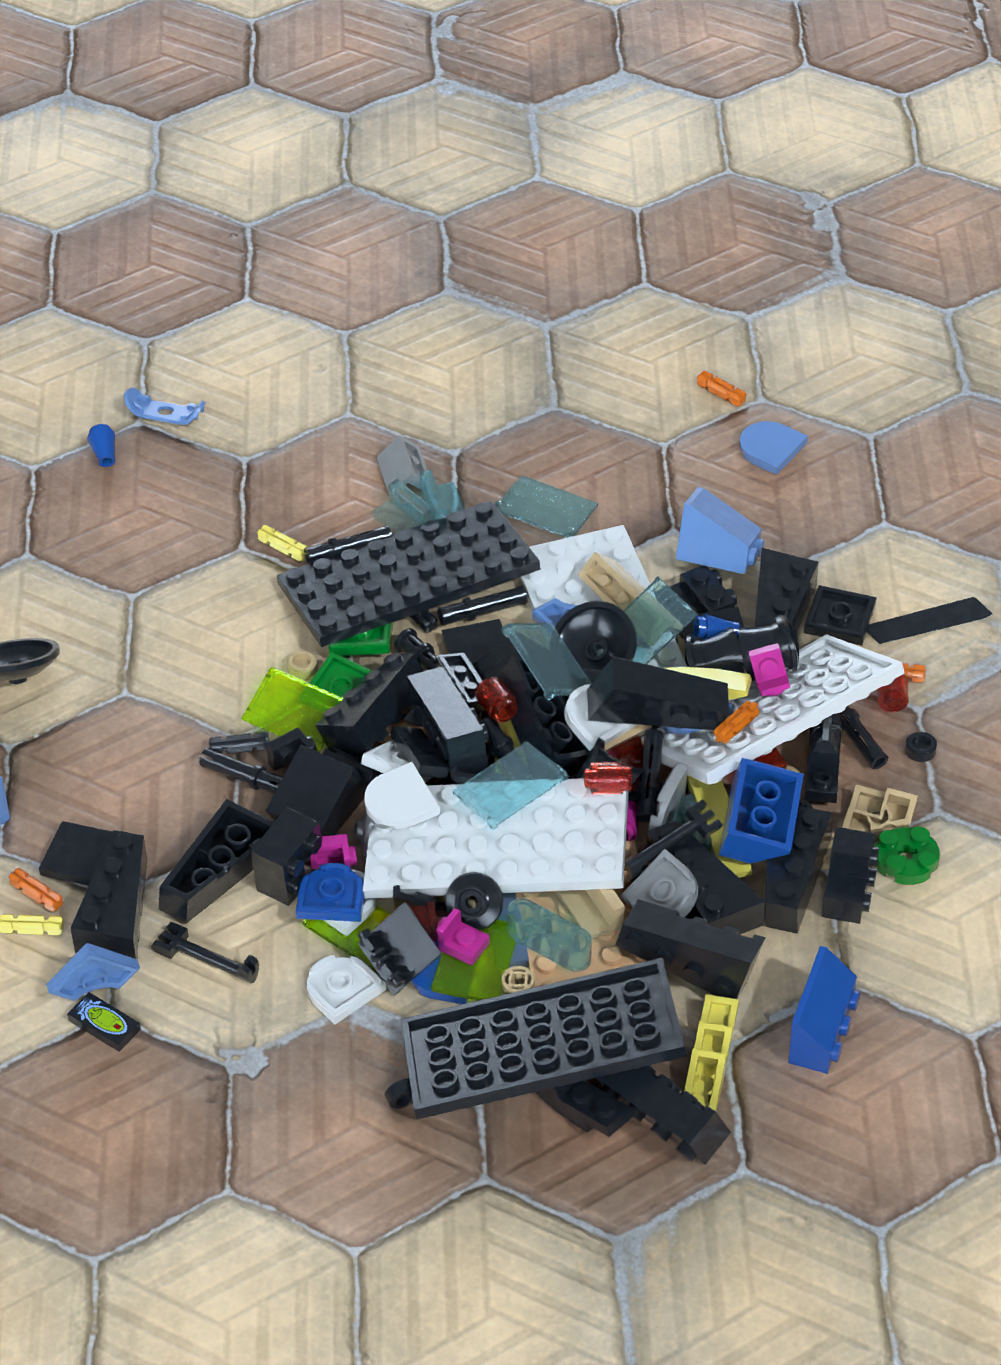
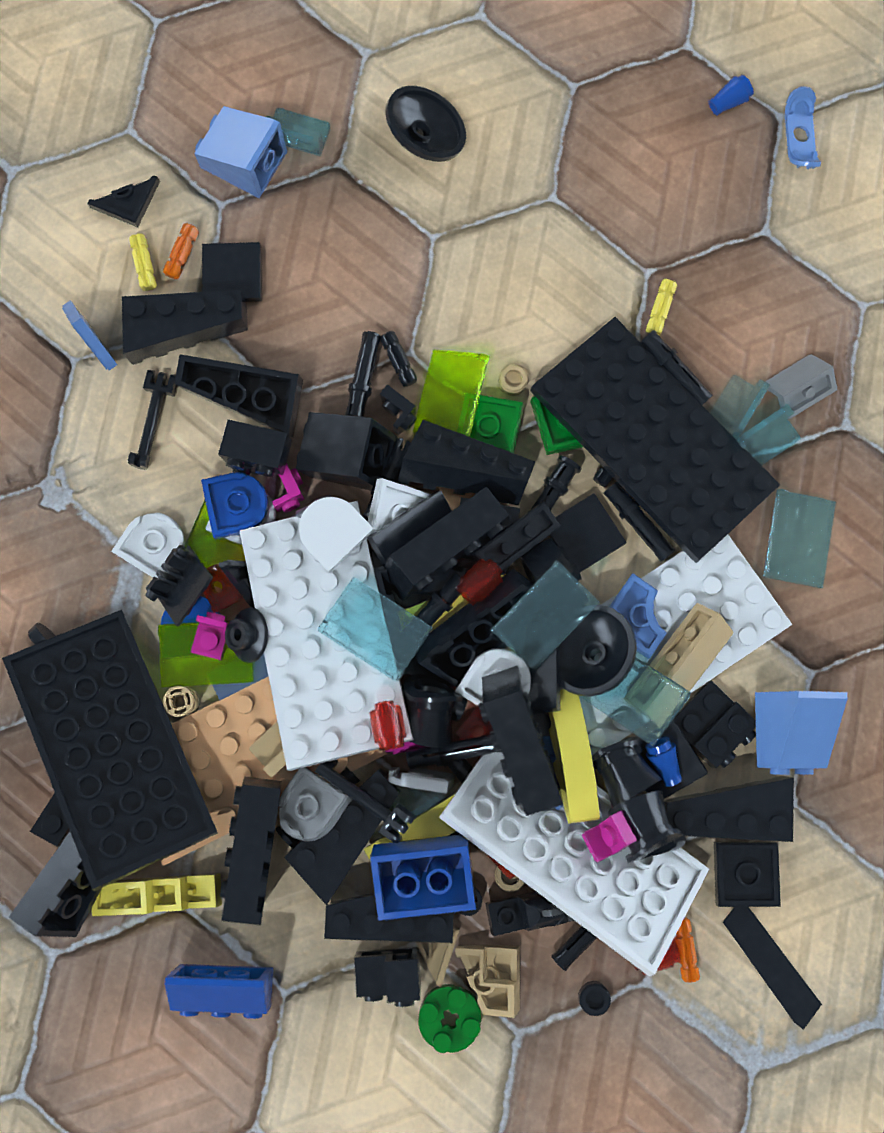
camera: 70 degrees right, 35 degrees up
tile [67,992,141,1052] -> none
clear light blue beam [507,898,592,972] -> none
orange axle [713,701,760,744] -> none

